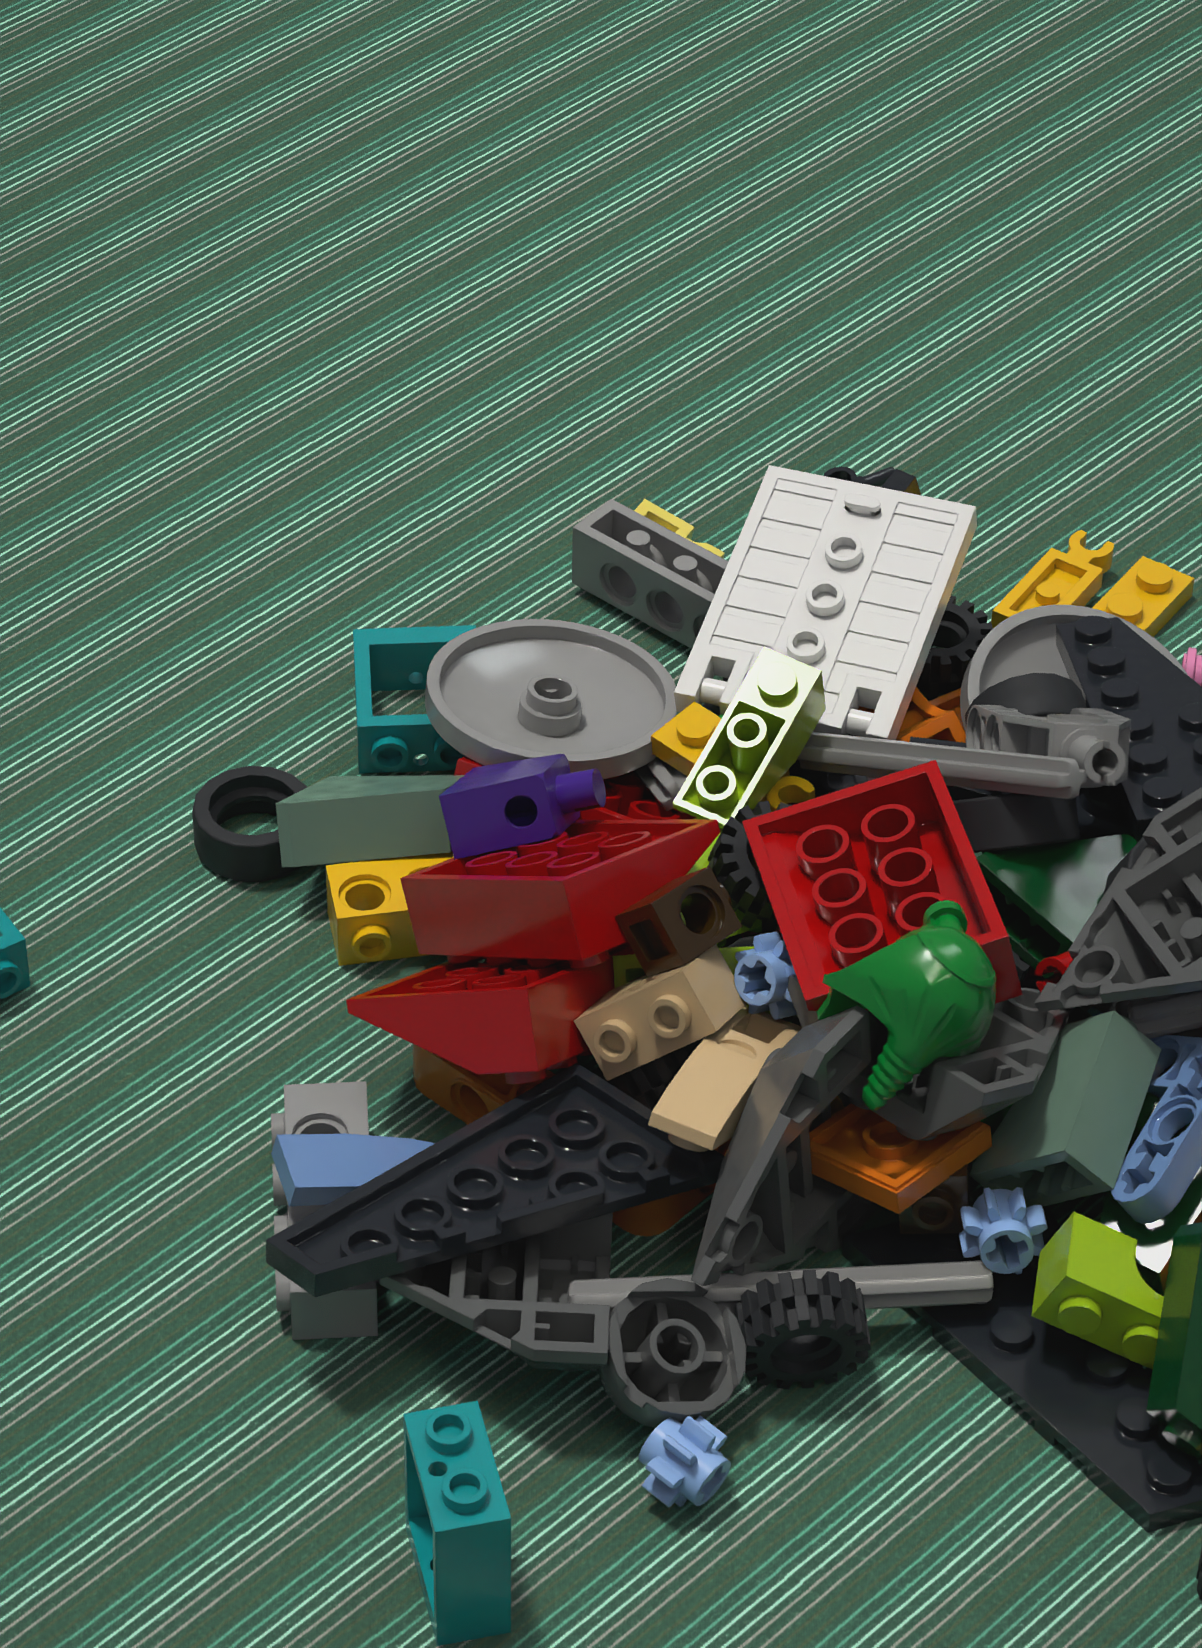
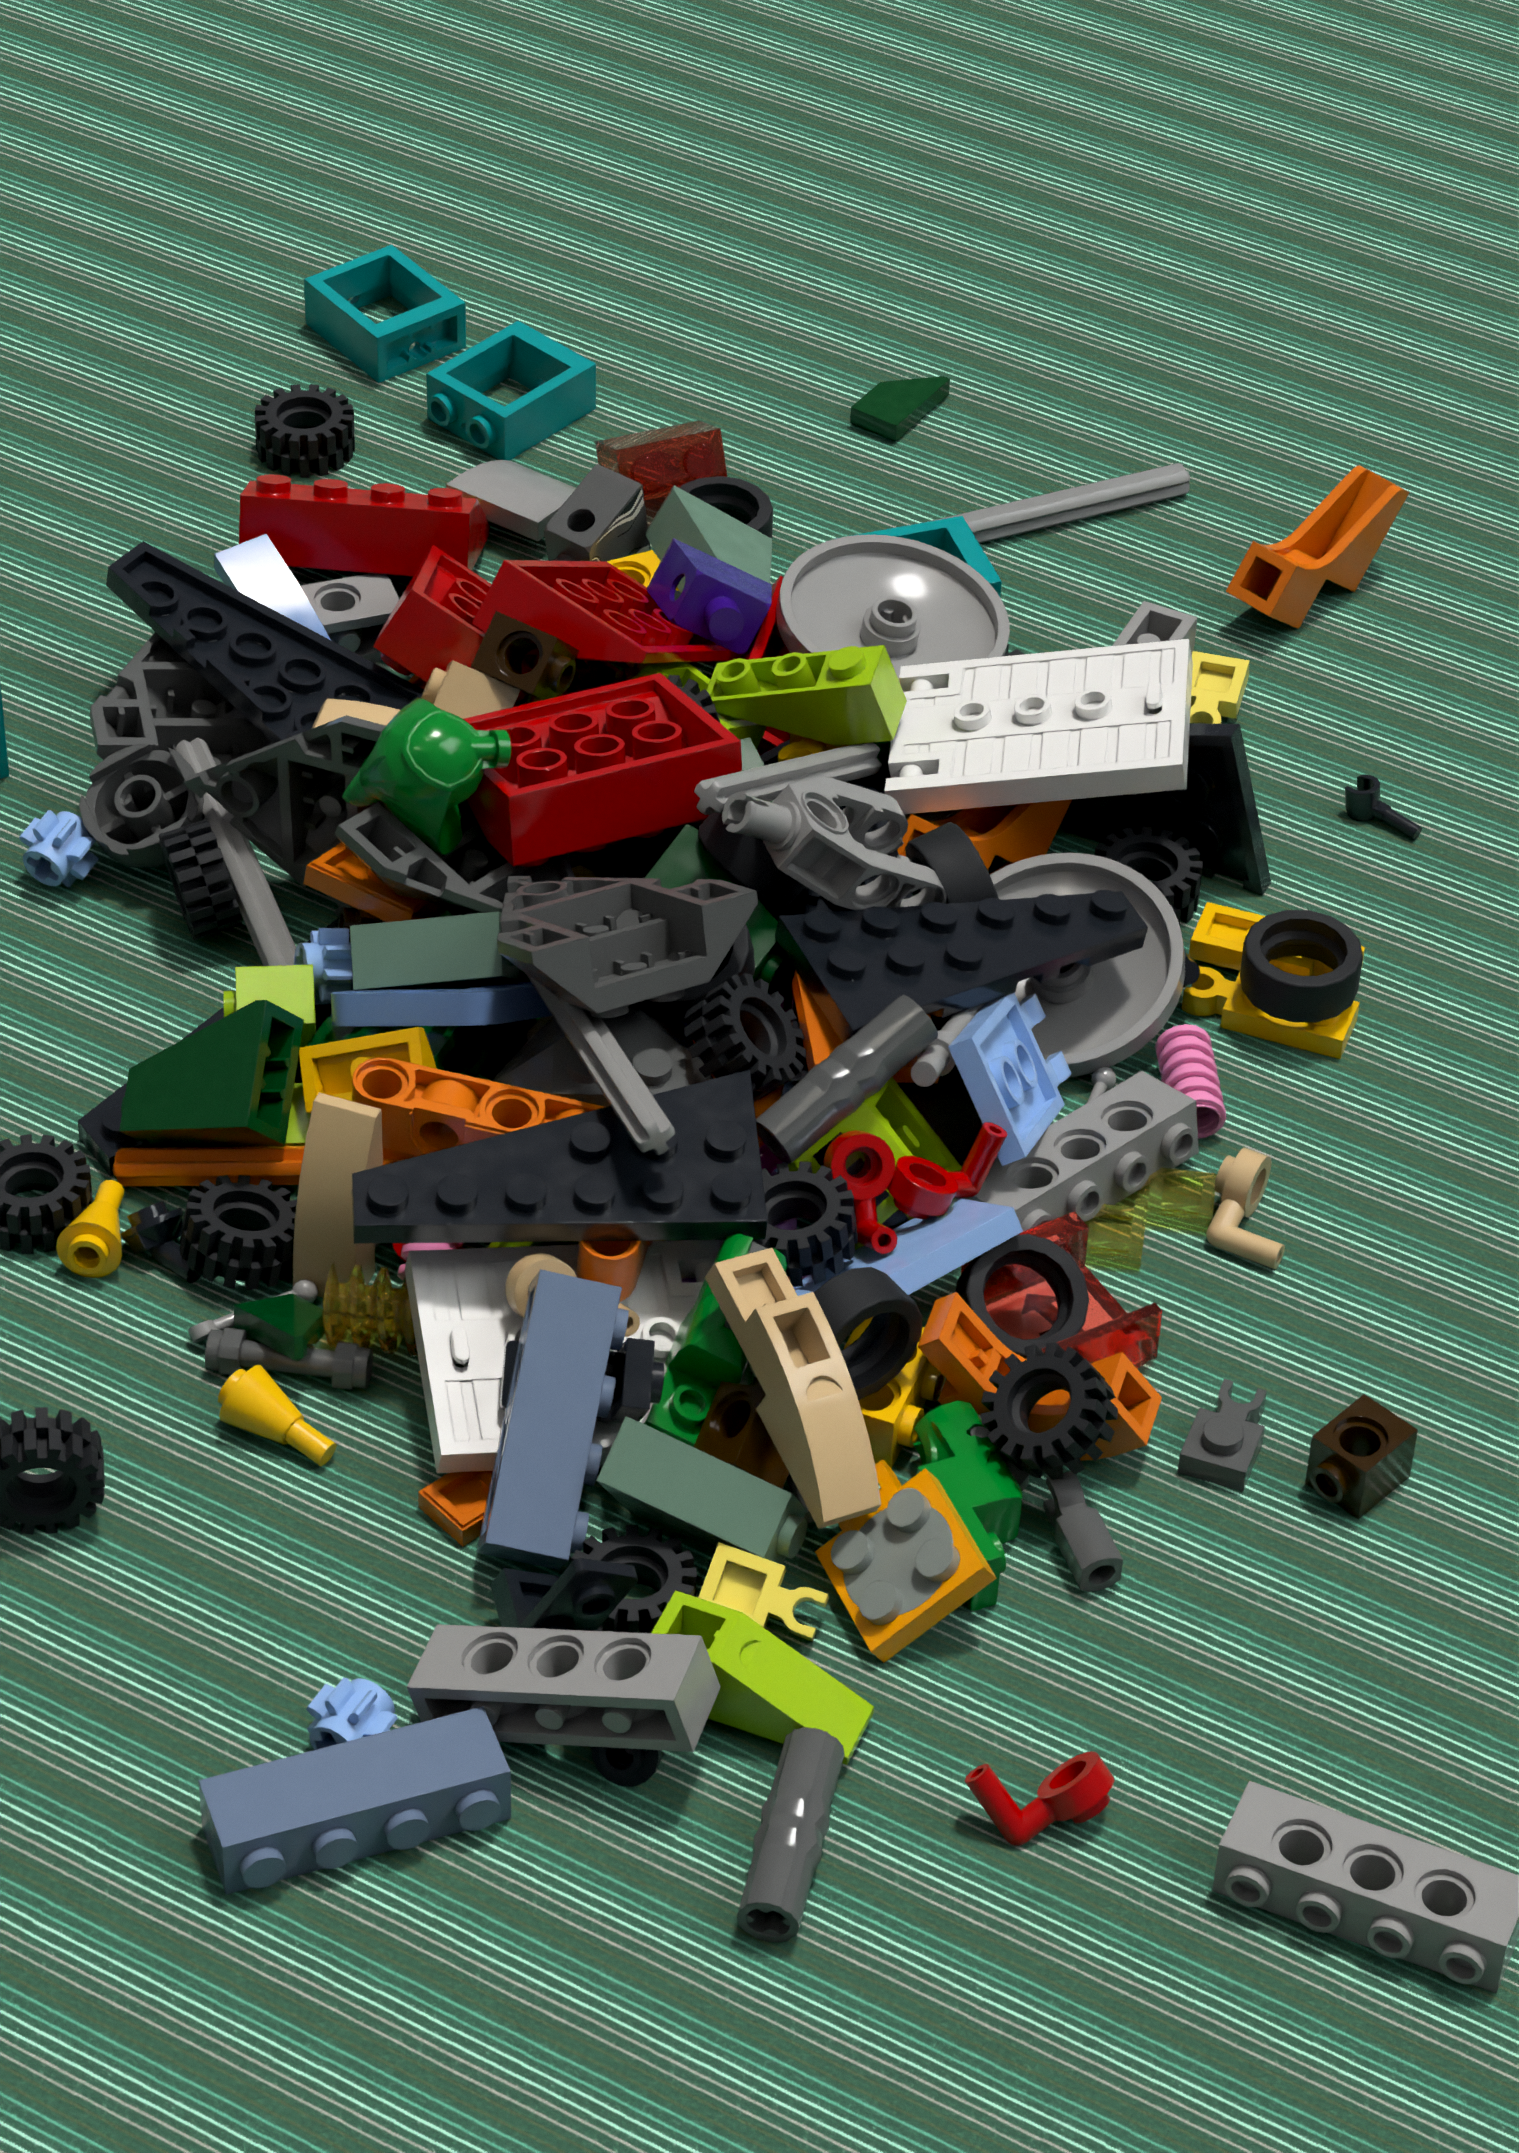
camera: 75 degrees right, 0 degrees up
none -> red slope [239,474,490,576]
none -> light grey slope [446,460,576,541]
none -> dark grey torso [544,464,651,561]
none -> clear red brick [595,420,727,501]
none -> dark green tile [850,376,950,441]
none -> light grey axle [928,463,1190,544]
none -> orange arch [1226,465,1410,629]
none -> black tyre [1240,910,1363,1023]

